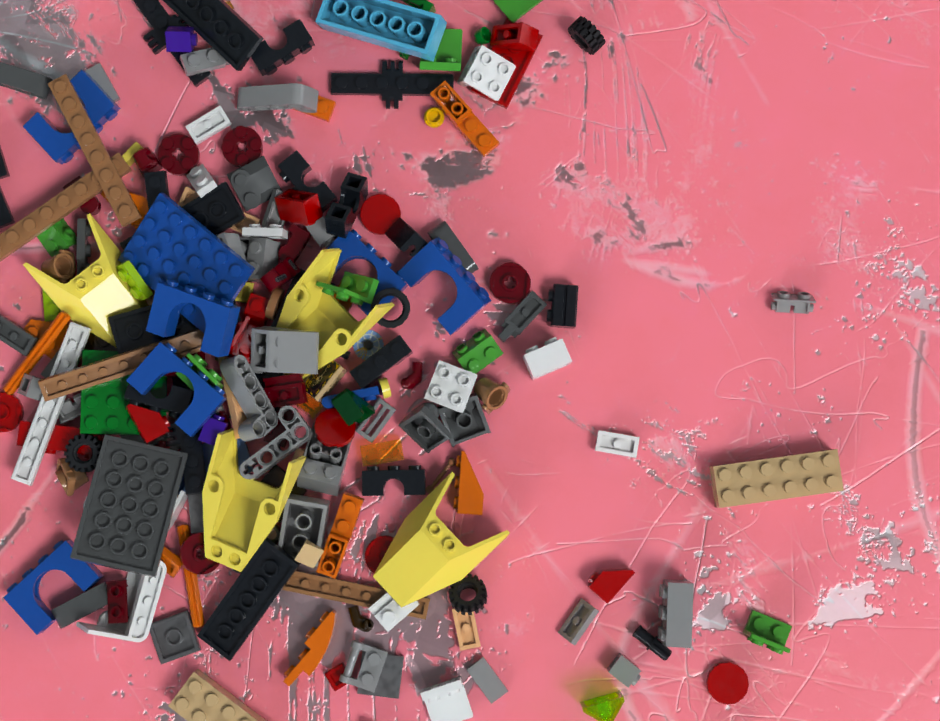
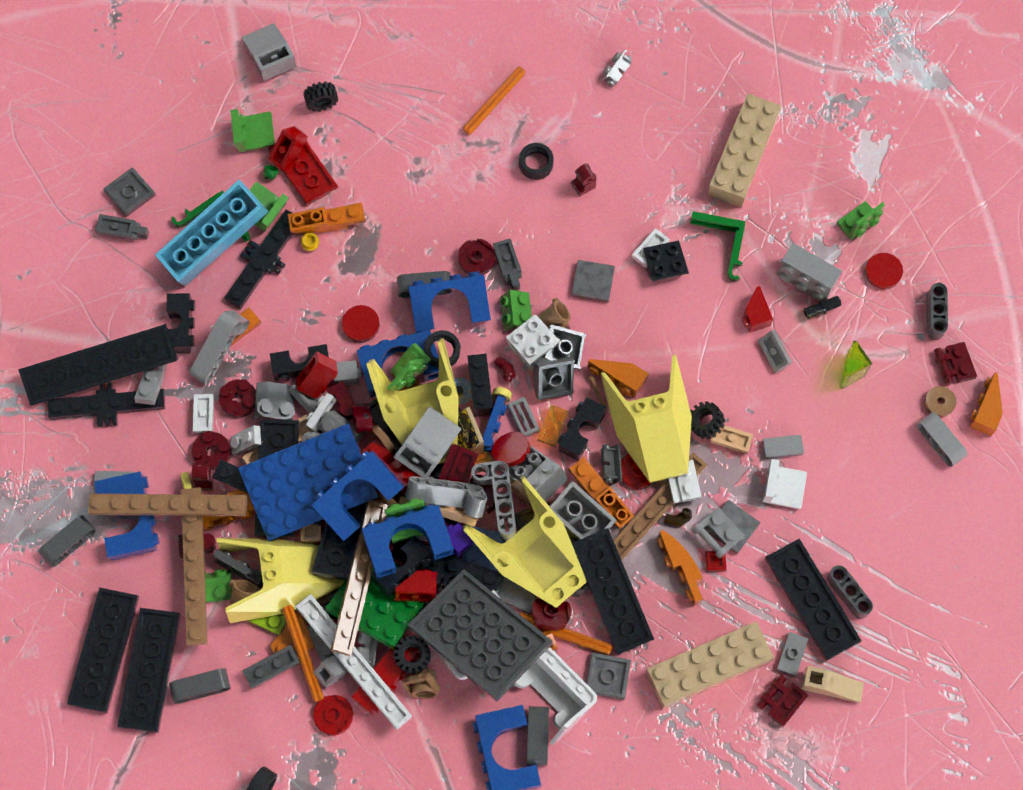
camera: 65 degrees left, 15 degrees down
dark red hinge [107,580,129,624] -> none
lime plate [116,260,153,301] -> none
dark purple brick [165,26,198,52] -> none
tan slope [294,539,325,568] -> none
black arch [325,172,368,239] -> none
dark green slope [331,388,375,426] -> none
black hinge [385,217,428,256] -> none
white bracket [457,45,516,101] -> none
white brick [523,337,572,380] -> none
black brick [547,284,578,329] -> none
light grey brick [607,653,641,688] -> none
none -> orange axle [463,66,525,135]
none -> black tyre [519,143,554,180]
none -> dark red leg [571,163,597,196]
none -> flat silver tile [572,260,615,302]
none -> dark grey hinge [601,444,622,486]
none -> black hinge [643,240,689,282]
none -> green hinge [690,211,746,281]

